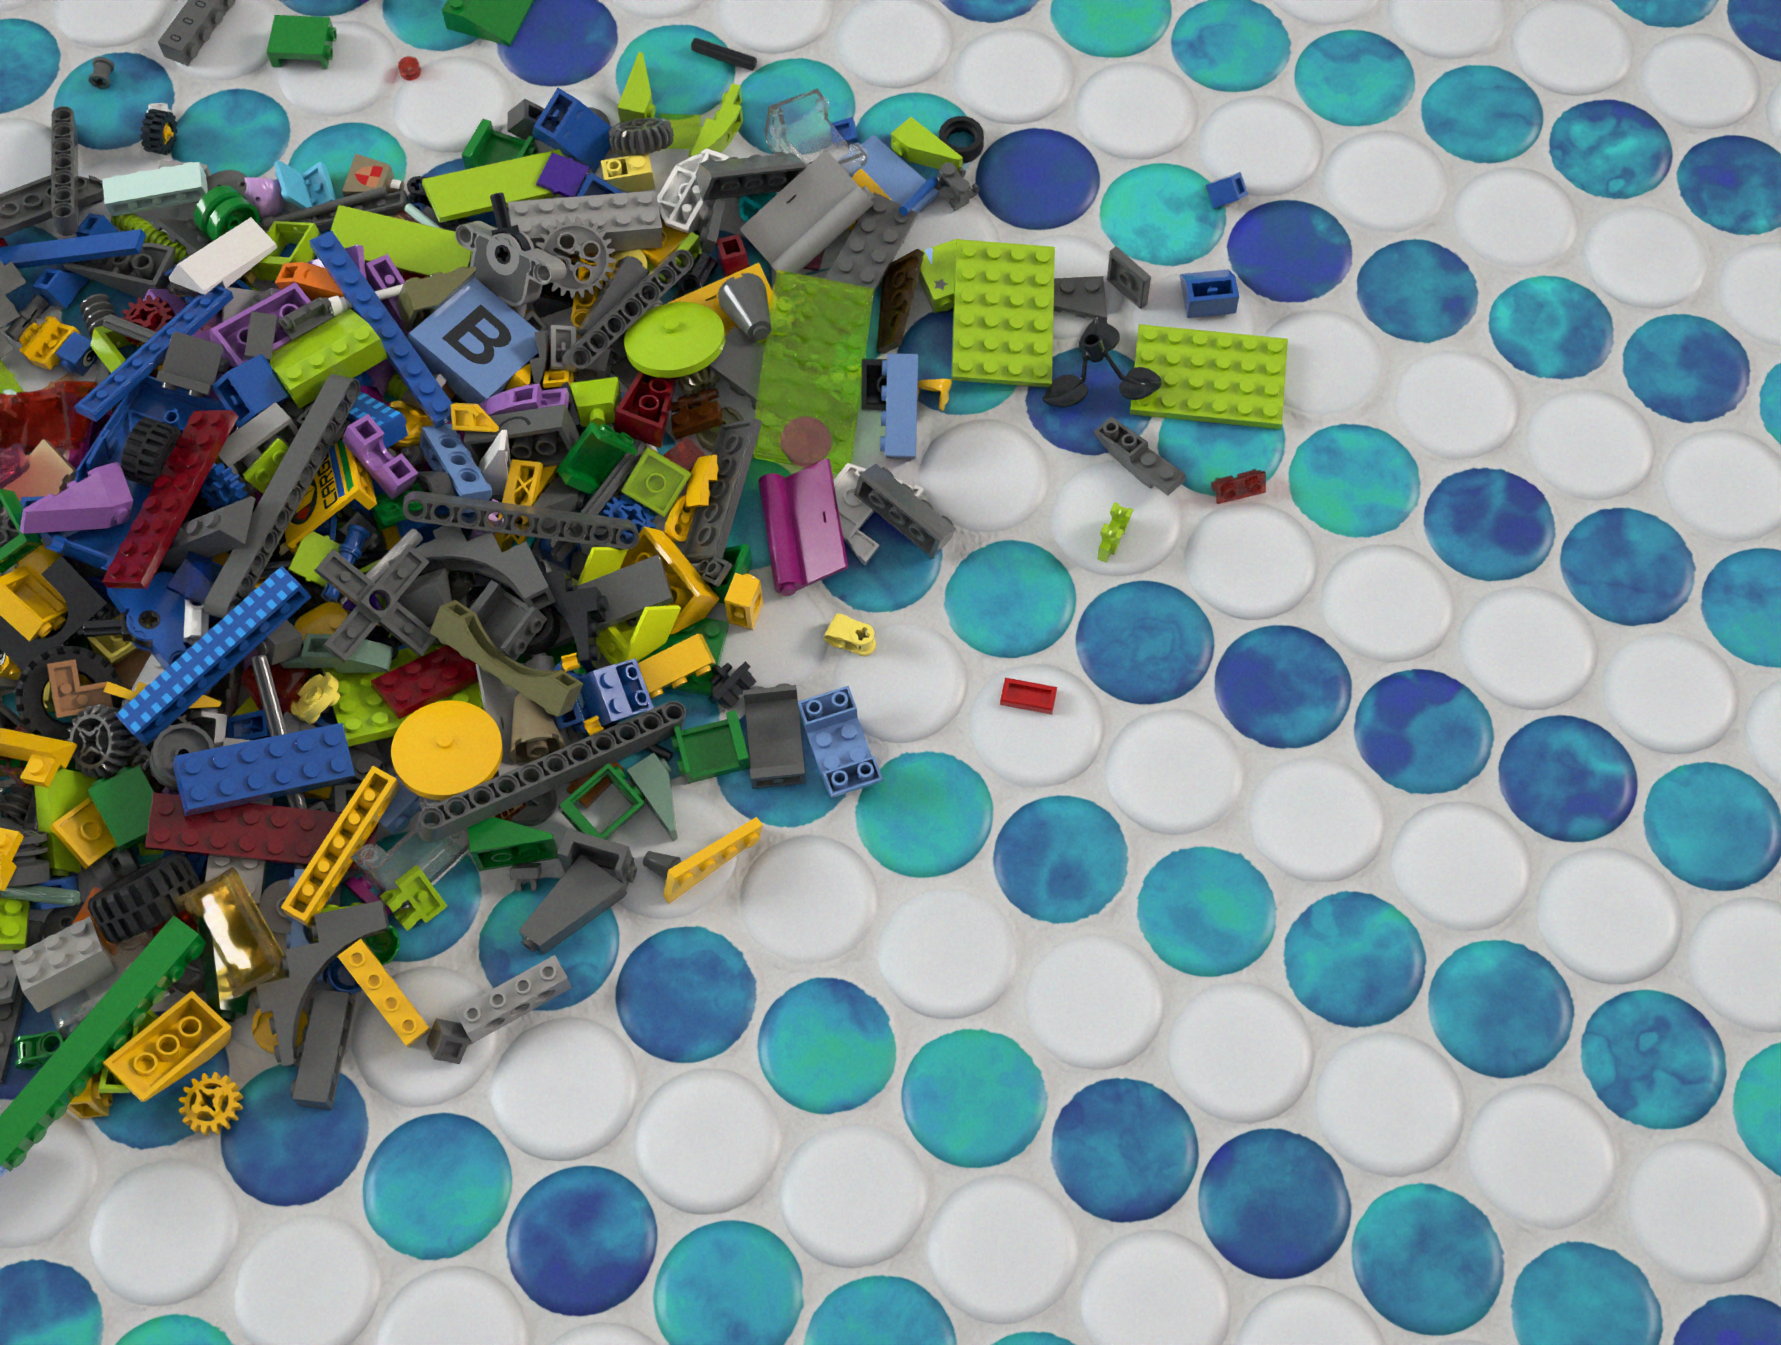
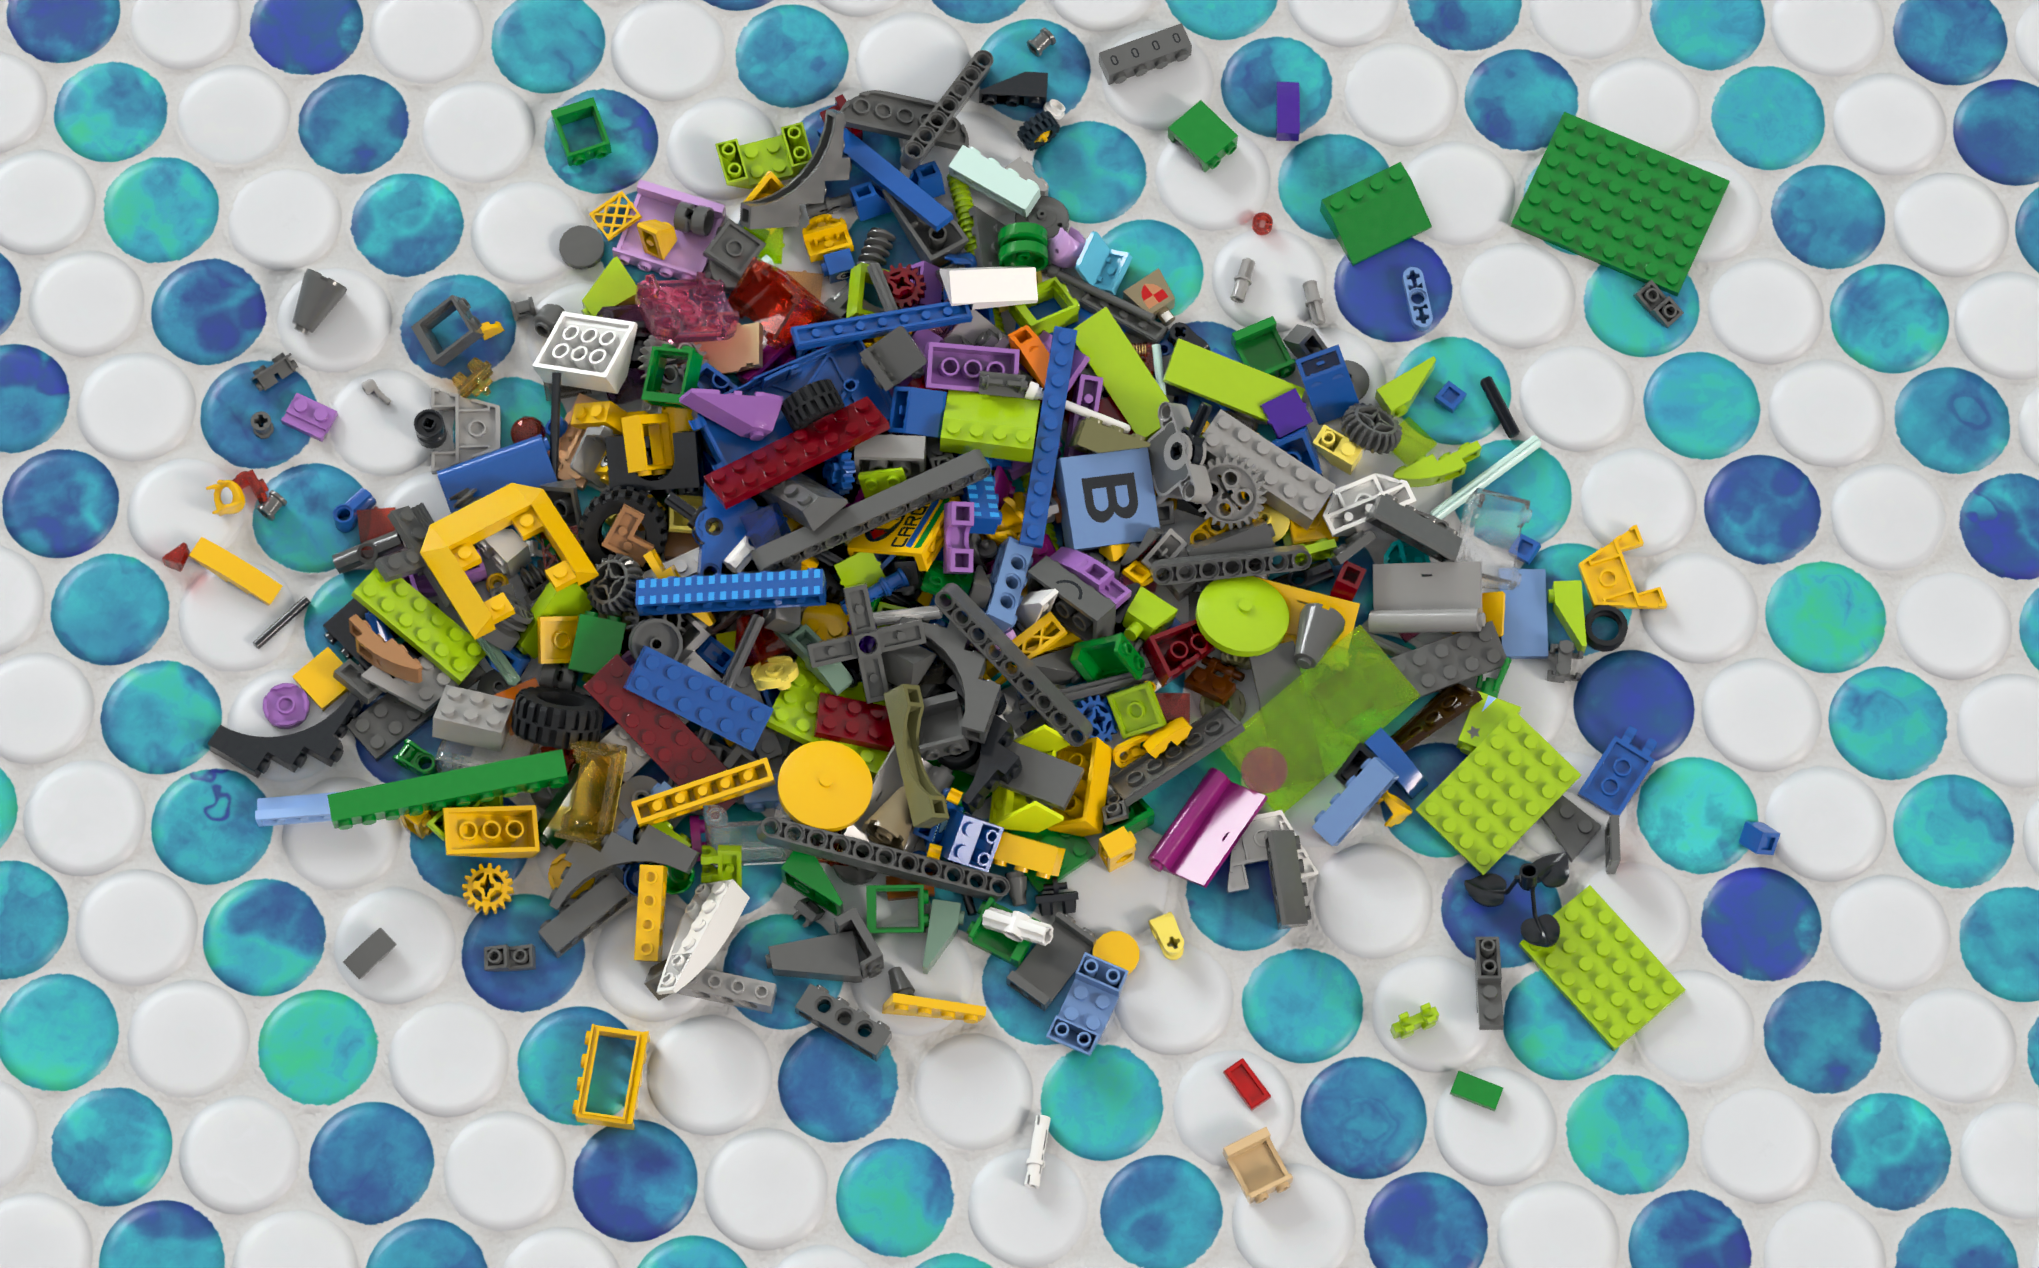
camera: 40 degrees right, 5 degrees up
dark grey slope [244,311,277,363] -> none
yellow tile [451,403,499,432] -> none
blue bar [899,176,938,216] -> none
blue slope [1180,269,1239,318] -> none
clear red hinge [1211,469,1266,504] -> none
none -> dark grey slope [343,928,397,979]
none -> dark grey slope [484,944,536,972]
none -> yellow window [572,1024,650,1130]
none -> white wedge [656,879,750,995]
none -> dark grey brick [795,983,892,1062]
none -> black slope [979,72,1048,108]
none -> white piece [982,907,1054,946]
none -> dark grey cone [1005,871,1027,907]
none -> white pin [1024,1115,1051,1189]
none -> yellow tile [1093,931,1139,976]
none -> tan panel [1222,1127,1293,1204]
none -> light grey axle [1230,258,1255,303]
none -> light grey axle [1302,280,1326,326]
none -> blue slope [1364,728,1429,800]
none -> medium blue beam [1402,267,1433,331]
none -> light aqua axle [1430,435,1541,520]
none -> blue plate [1434,381,1467,413]
none -> green tile [1450,1071,1503,1111]
none -> green plant [1475,657,1512,698]
none -> yellow wing [1578,525,1667,609]
none -> blue tile [1578,725,1658,817]

